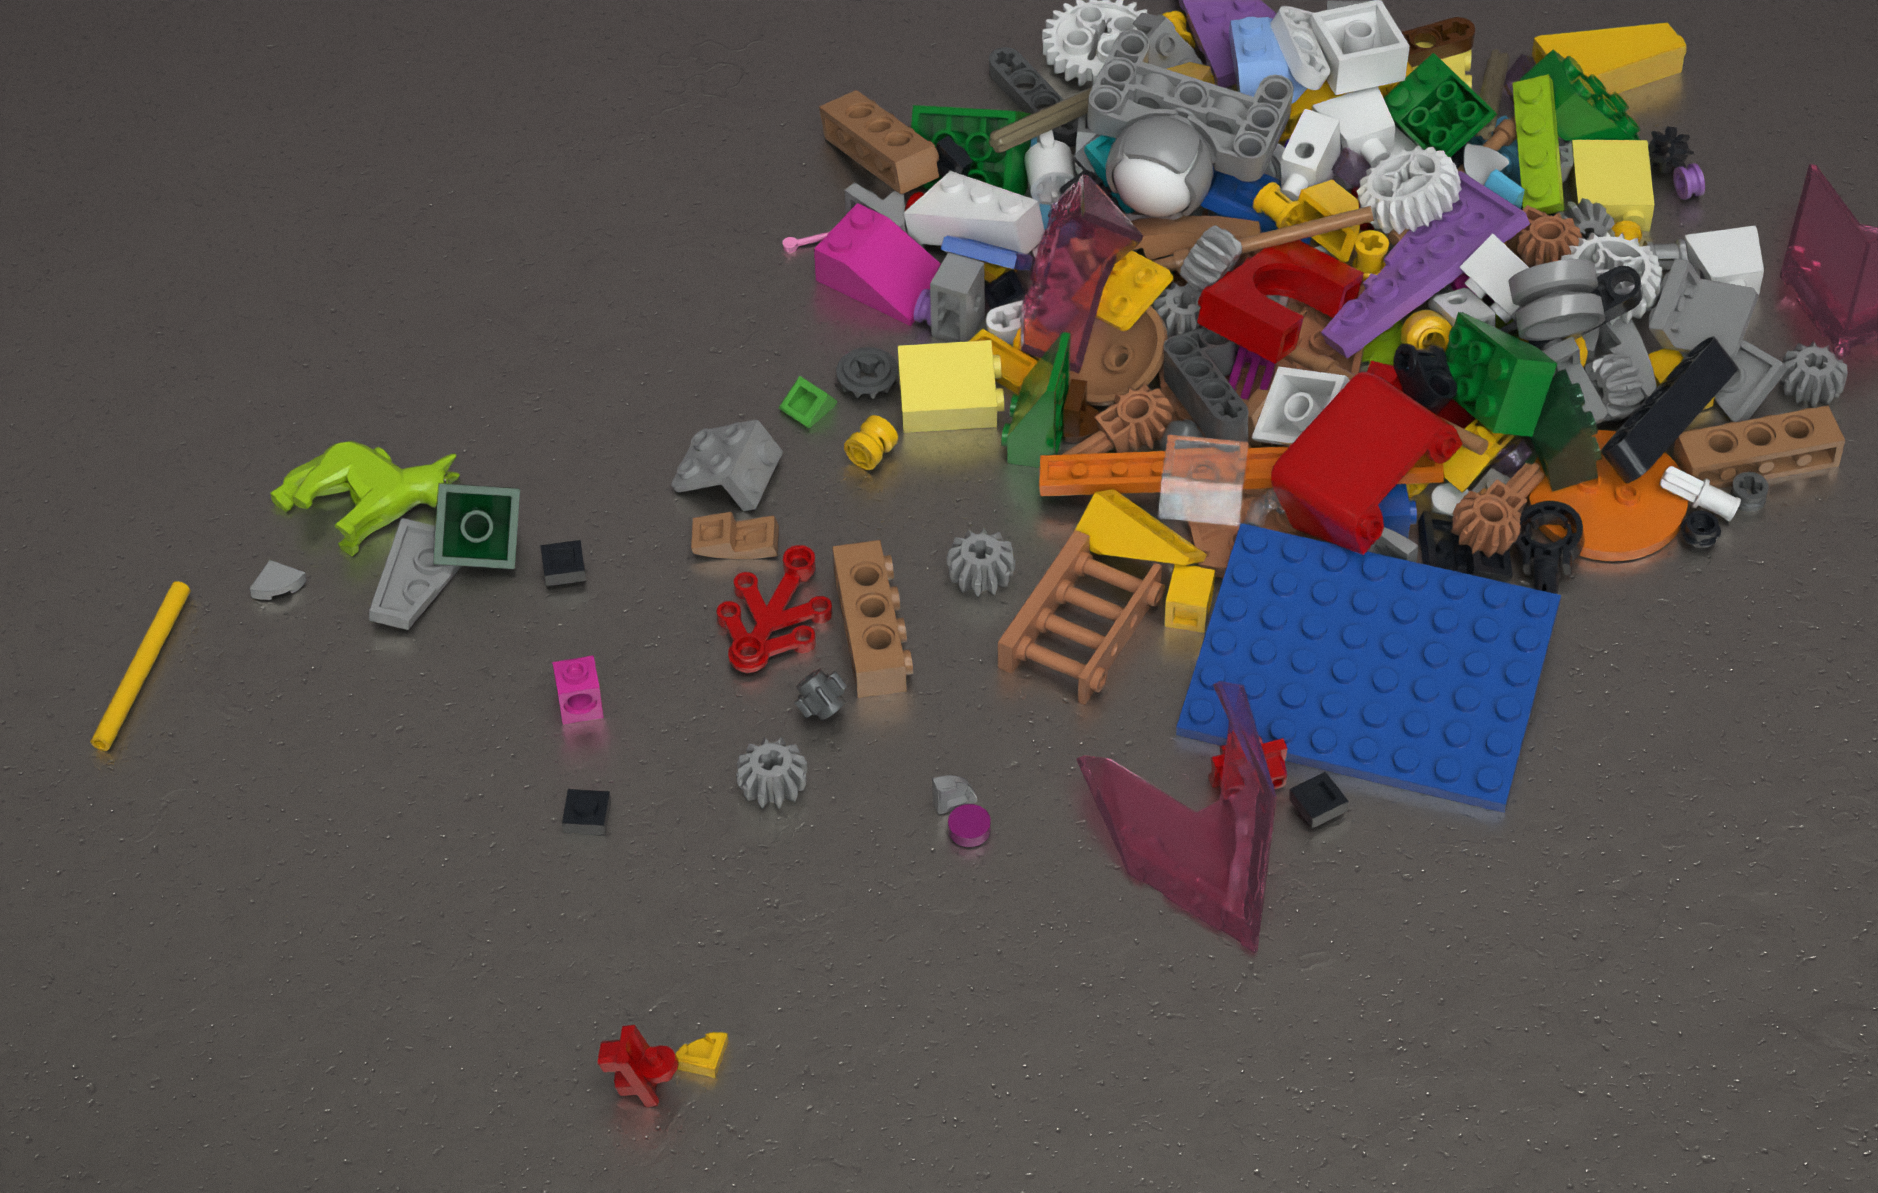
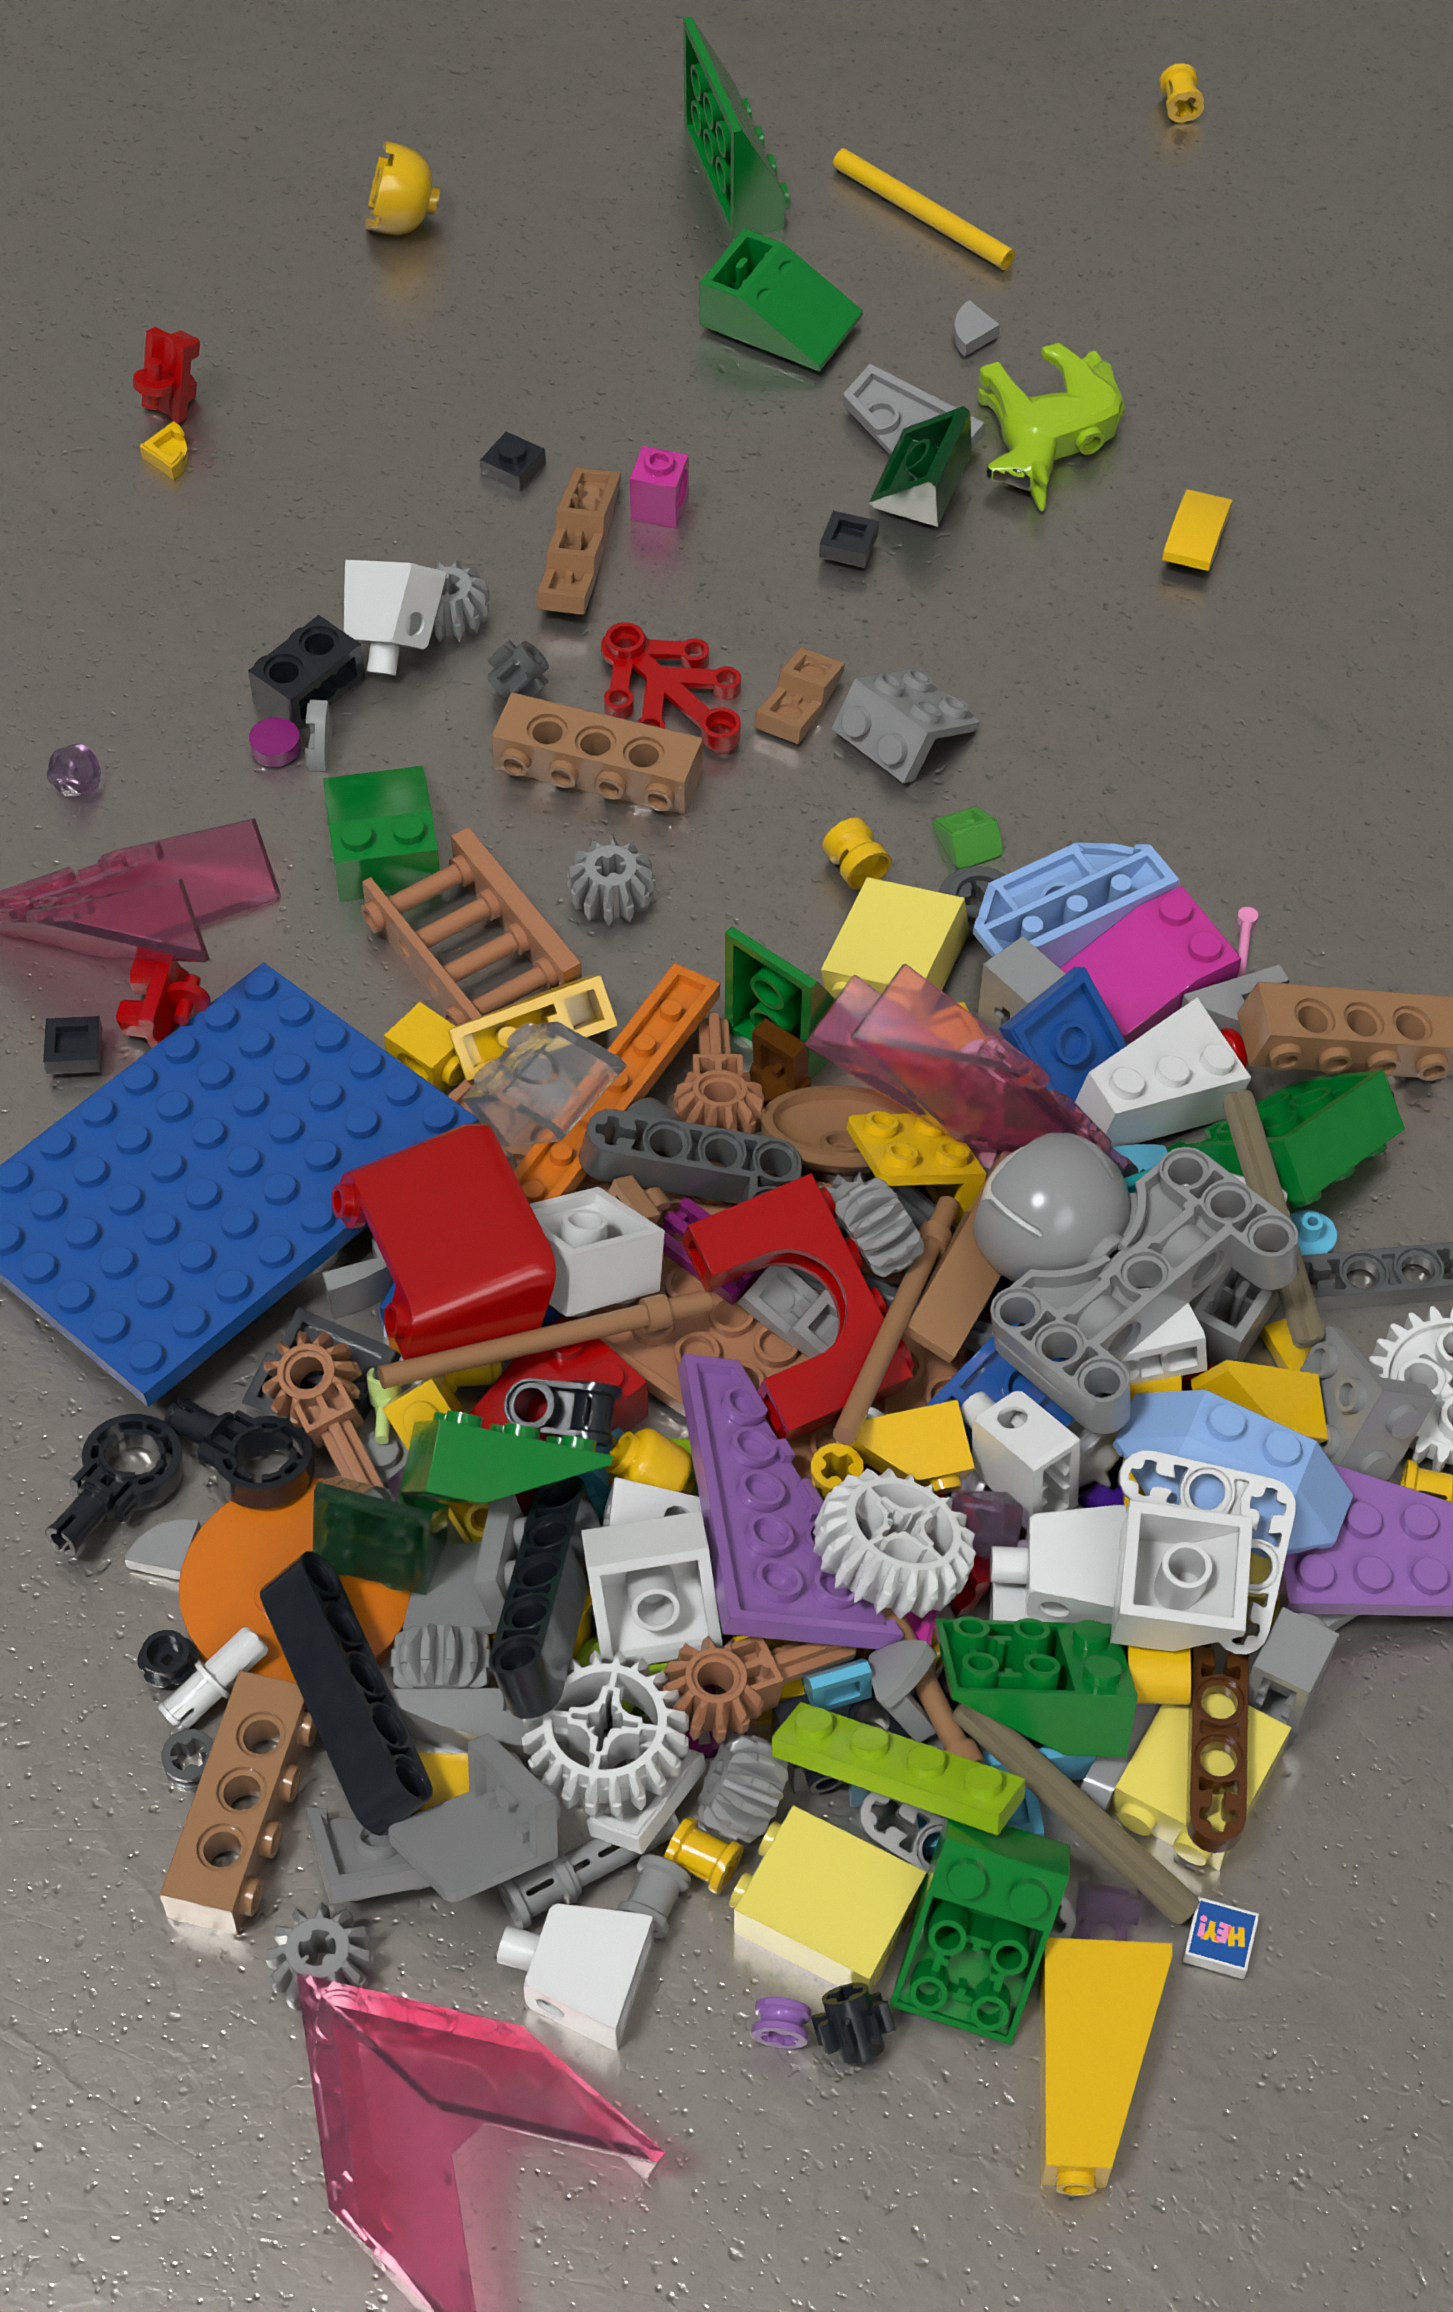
camera: 115 degrees right, 5 degrees up
black plate [936,136,973,177] -> none
yellow bush [1252,182,1304,229] -> none
light grey wheel [1508,259,1605,341] -> none
none -> black pin [45,1414,183,1556]
none -> clear purple tile [47,744,101,797]
none -> light grey tile [124,1519,201,1580]
none -> black brick [248,615,365,731]
none -> green slope [323,766,440,902]
none -> white torso [344,559,446,676]
none -> yellow cylinder [365,141,440,236]
none -> yellowish green hand [367,1368,403,1445]
none -> medium nougat slope [536,467,621,615]
none -> green slope [683,17,790,239]
none -> green slope [699,228,863,371]
none -> light blue wedge [973,842,1180,968]
none -> yellow slope [1162,489,1233,571]
none -> tile [1182,1897,1259,1979]

